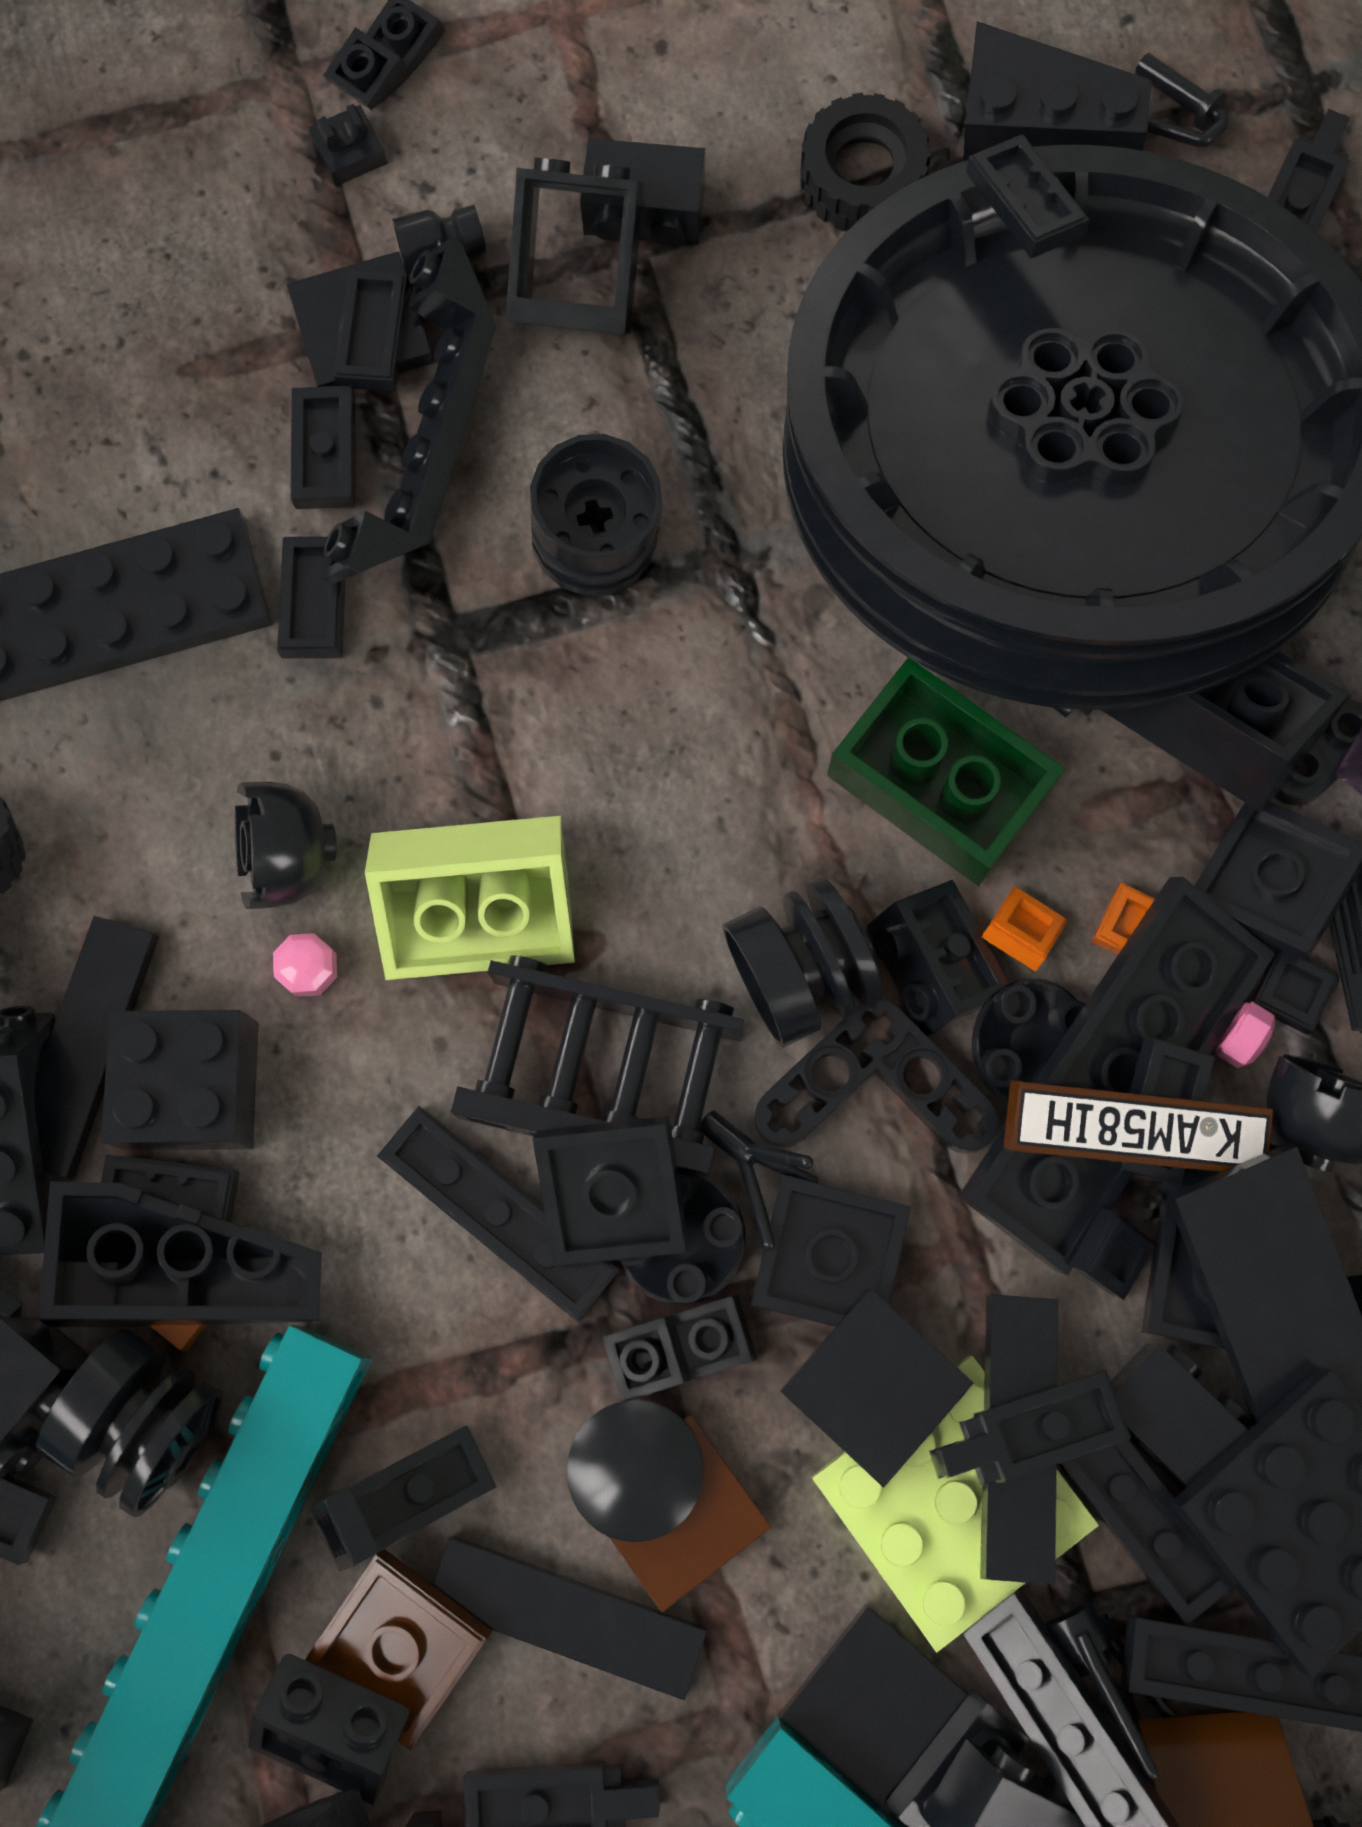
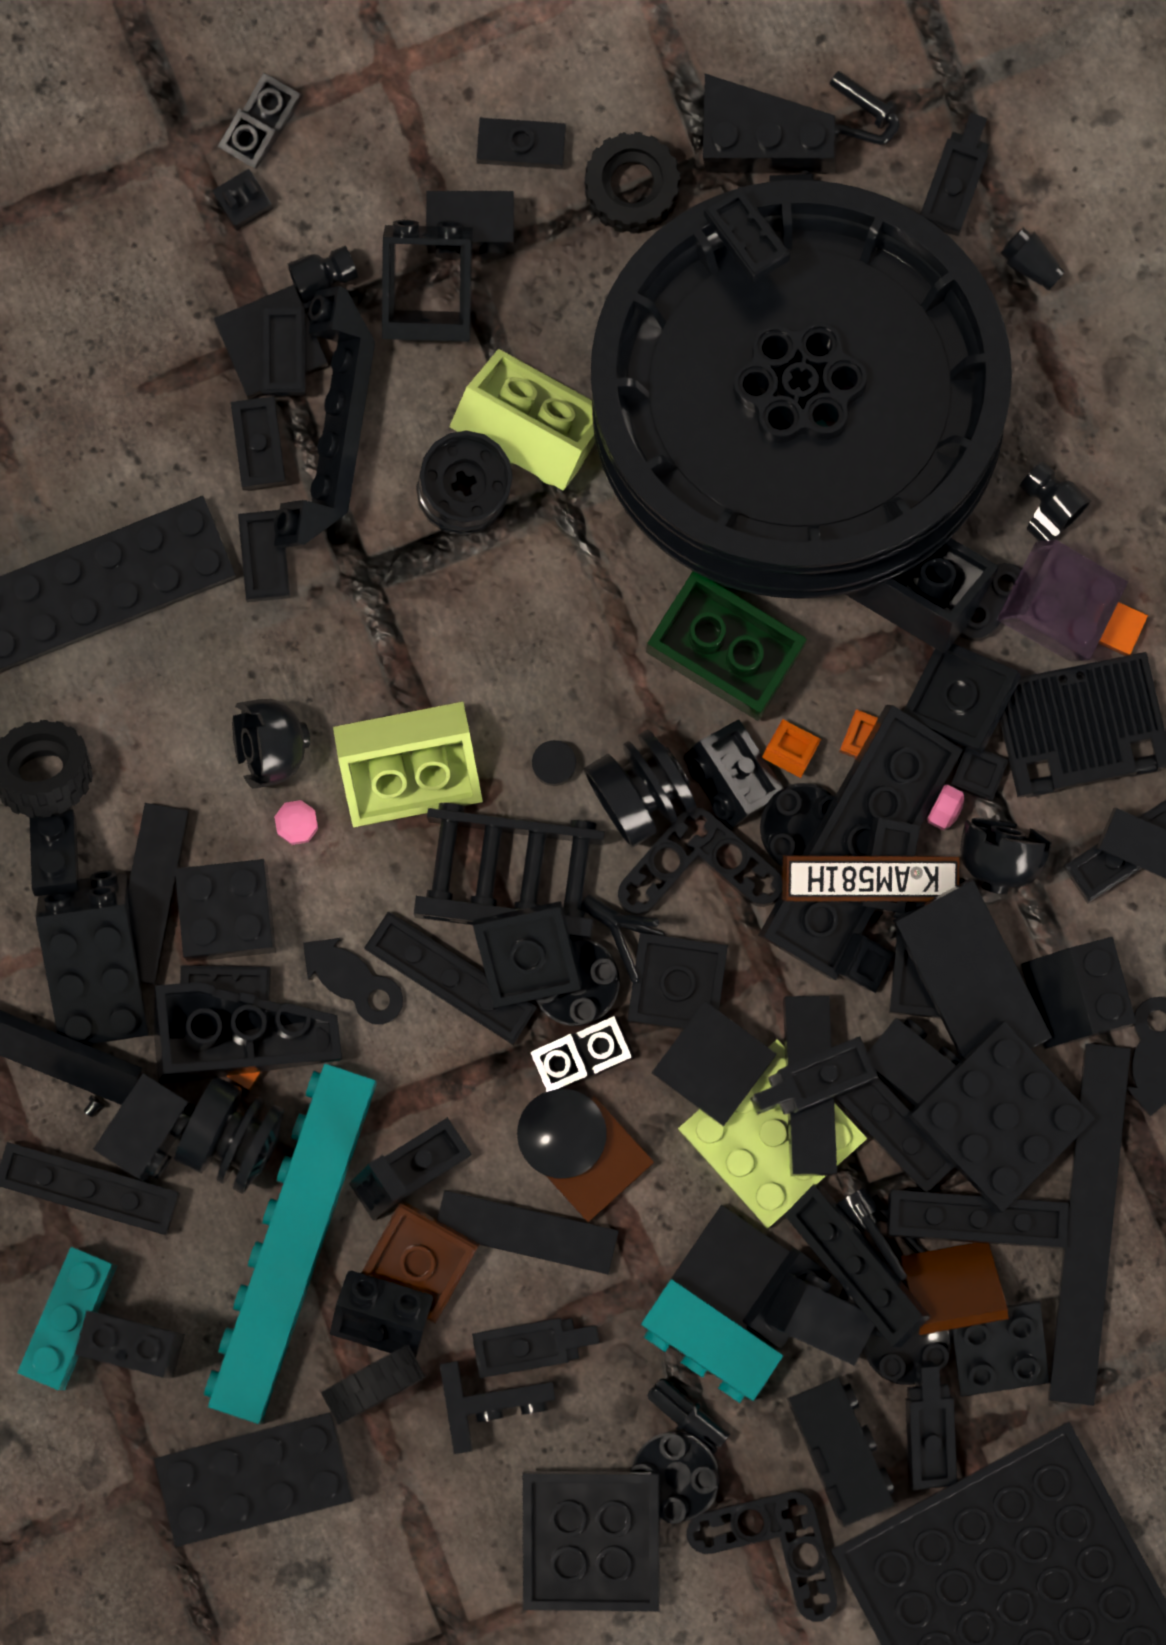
camera: 10 degrees left, 5 degrees up
none -> black brick [303,938,403,1025]
none -> yellowish green slope [449,349,596,491]
none -> black plate [476,117,566,169]
none -> black tile [532,740,576,786]

